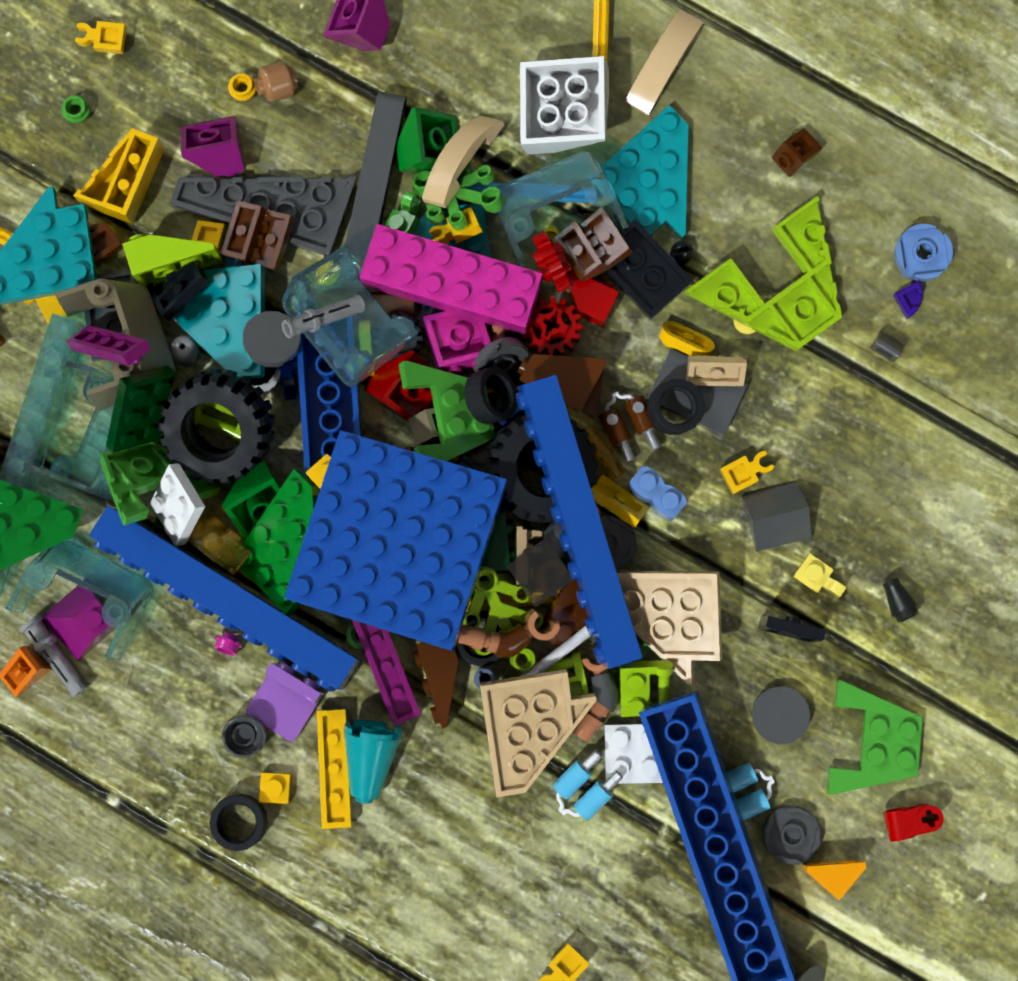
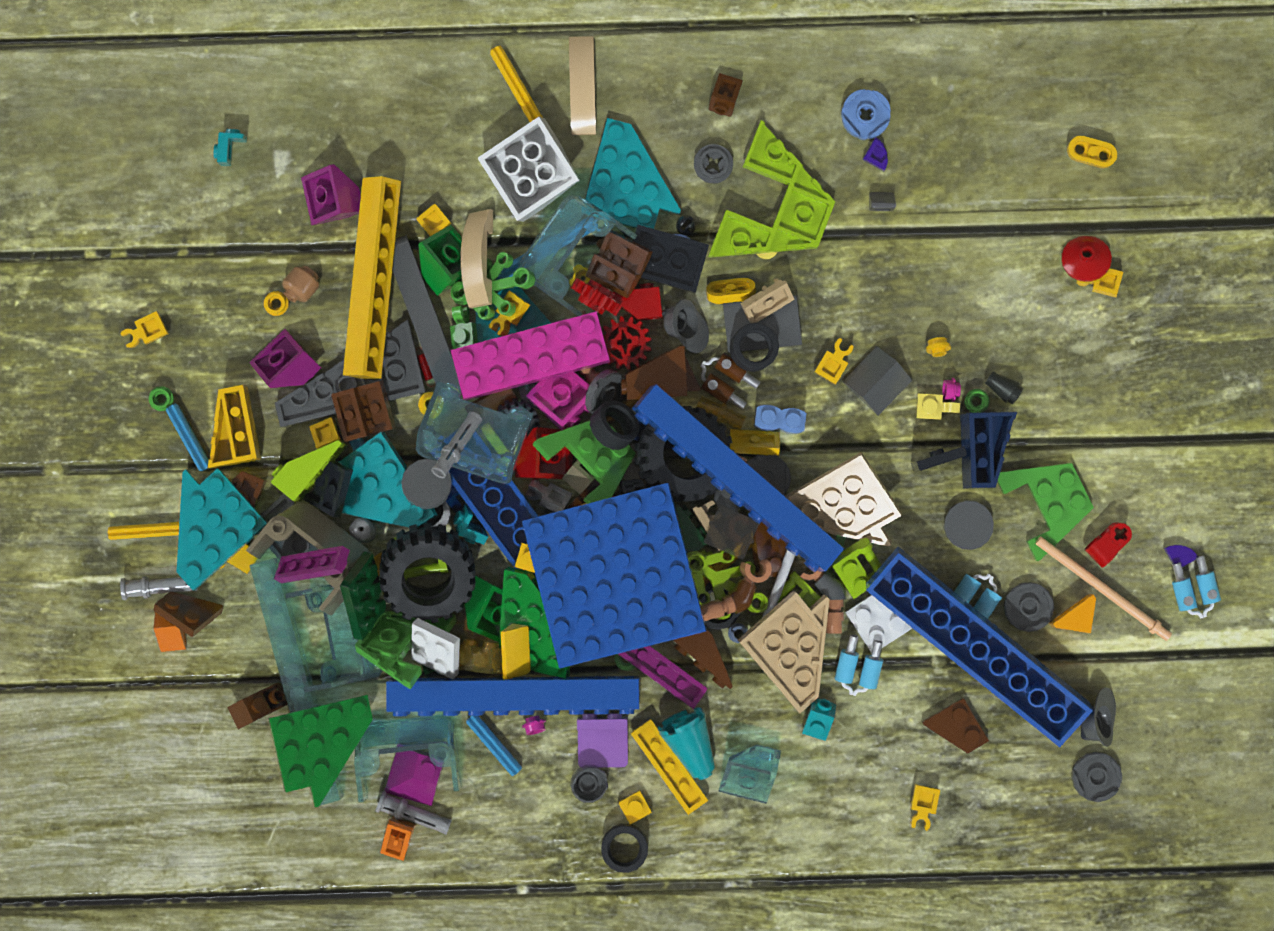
camera: 30 degrees left, 5 degrees up
none -> dark azure axle [166,404,209,472]
none -> yellow brick [343,176,401,379]
none -> yellow plate [416,204,451,236]
none -> red piece [416,347,435,387]
none -> teal bracket [453,504,489,545]
none -> dark azure axle [466,716,522,776]
none -> yellow slope [501,624,531,680]
none -> light grey plate [525,479,573,512]
none -> dark grey piece [662,299,709,353]
none -> dark grey gear [694,144,733,184]
none -> clear light blue slope [718,745,781,804]
none -> teal bracket [802,698,837,741]
none -> reddish brown wing [922,698,989,754]
none -> yellow plate [926,337,951,357]
none -> dark pink plate [942,378,961,402]
none -> dark blue wedge [960,412,1017,489]
none -> bright green plate [964,389,989,413]
none -> light nougat bar [1035,536,1172,641]
none -> dark purple tile [1164,545,1199,567]
none -> medium azure piece [1172,556,1221,618]

